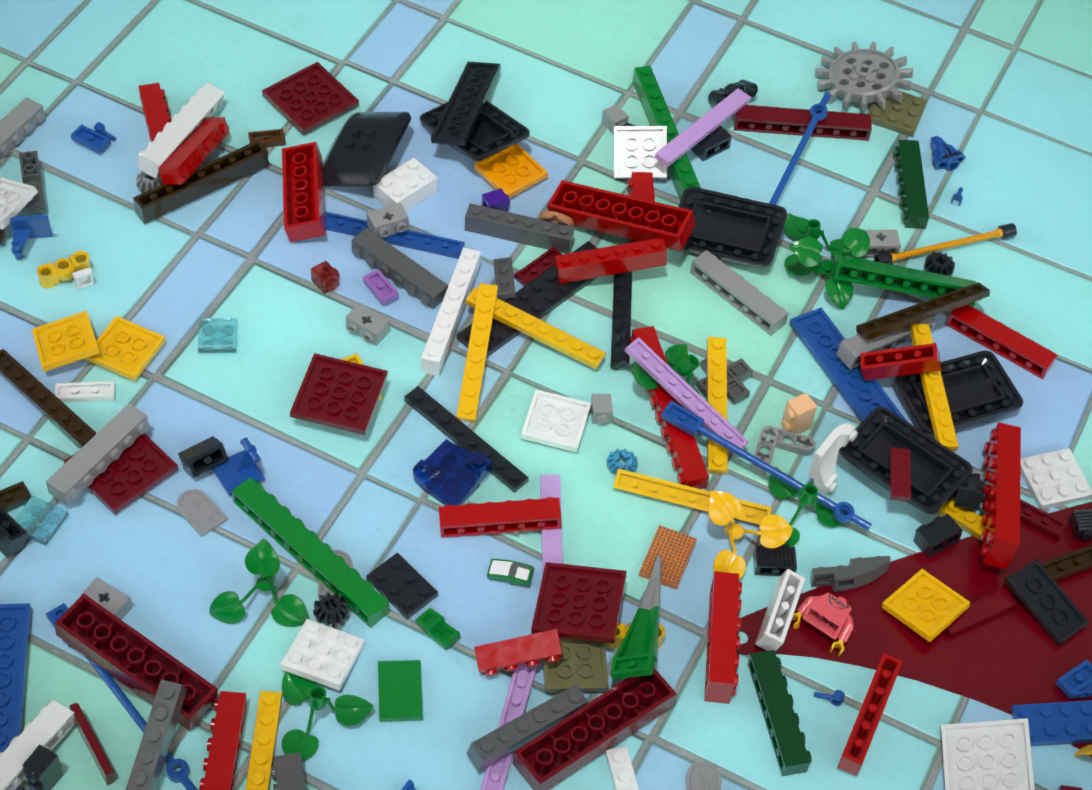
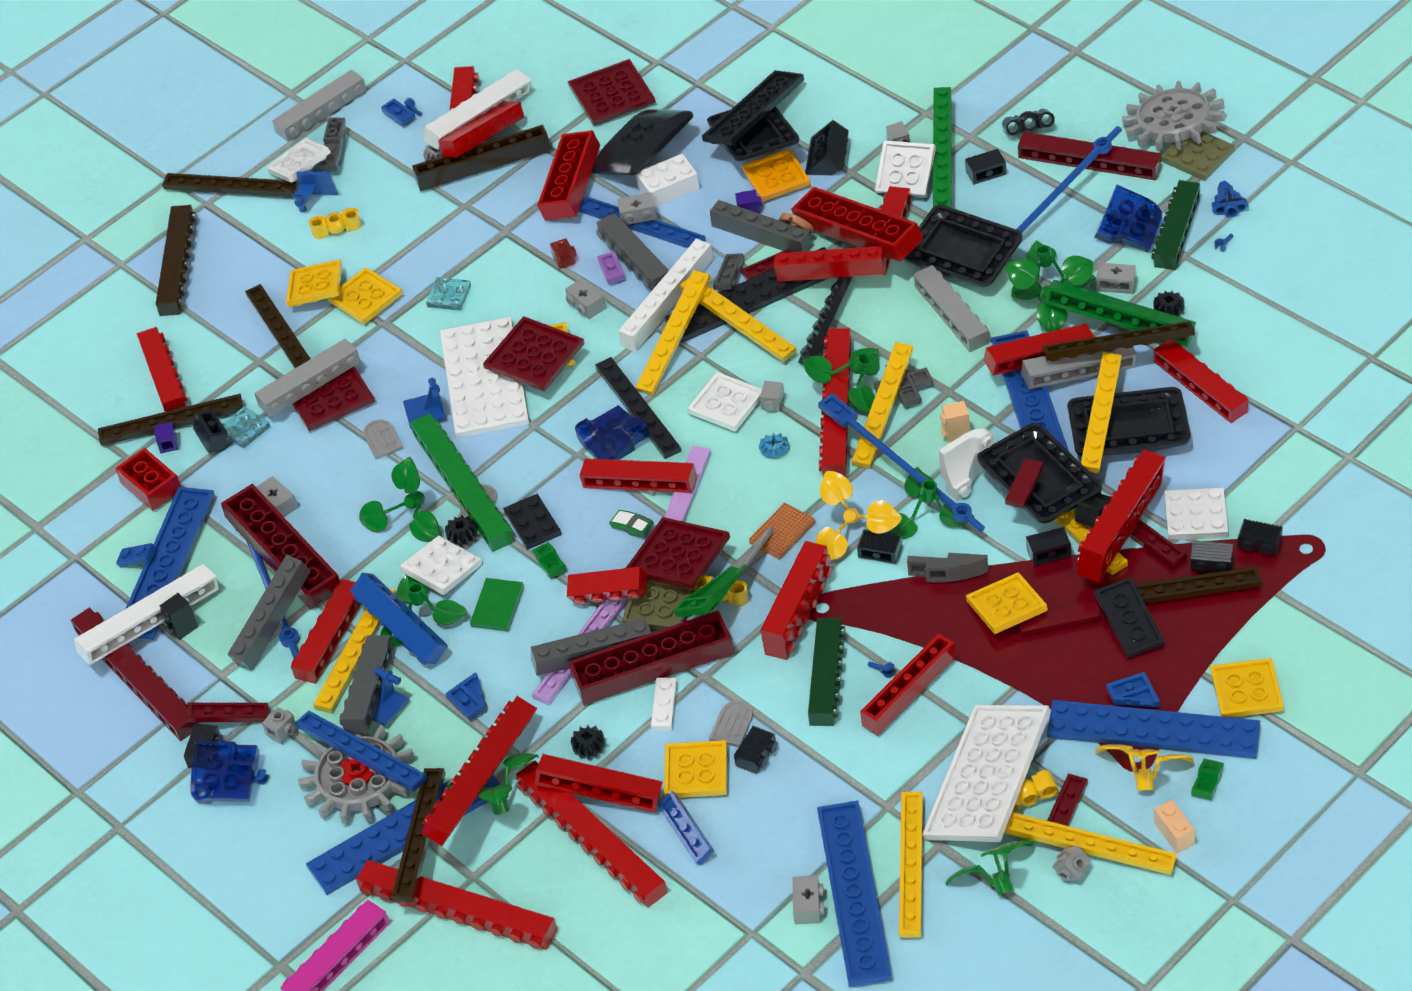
camera: 30 degrees right, 5 degrees down
white tile [55,381,115,403] -> none
dark red tile [69,702,115,786] -> none
white tile [72,267,95,289] -> none
black brick [178,436,229,478] -> none
reddish brown tile [248,129,286,148] -> none
yellow plate [613,469,772,525] -> none
lavender tile [625,337,749,455] -> none
lavender tile [654,89,751,167] -> none
light grey beam [751,426,816,475] -> none
white brick [755,569,805,651] -> none
coral torso [791,593,854,657] -> none
red brick [860,343,941,381] -> none
light orange hose [874,223,1017,265] -> none
none -> blue brick [350,573,448,665]
none -> white plate [440,317,529,438]
none -> black slope [805,120,849,175]
none -> red brick [983,323,1095,376]
none -> clear blue slope [1094,185,1162,253]

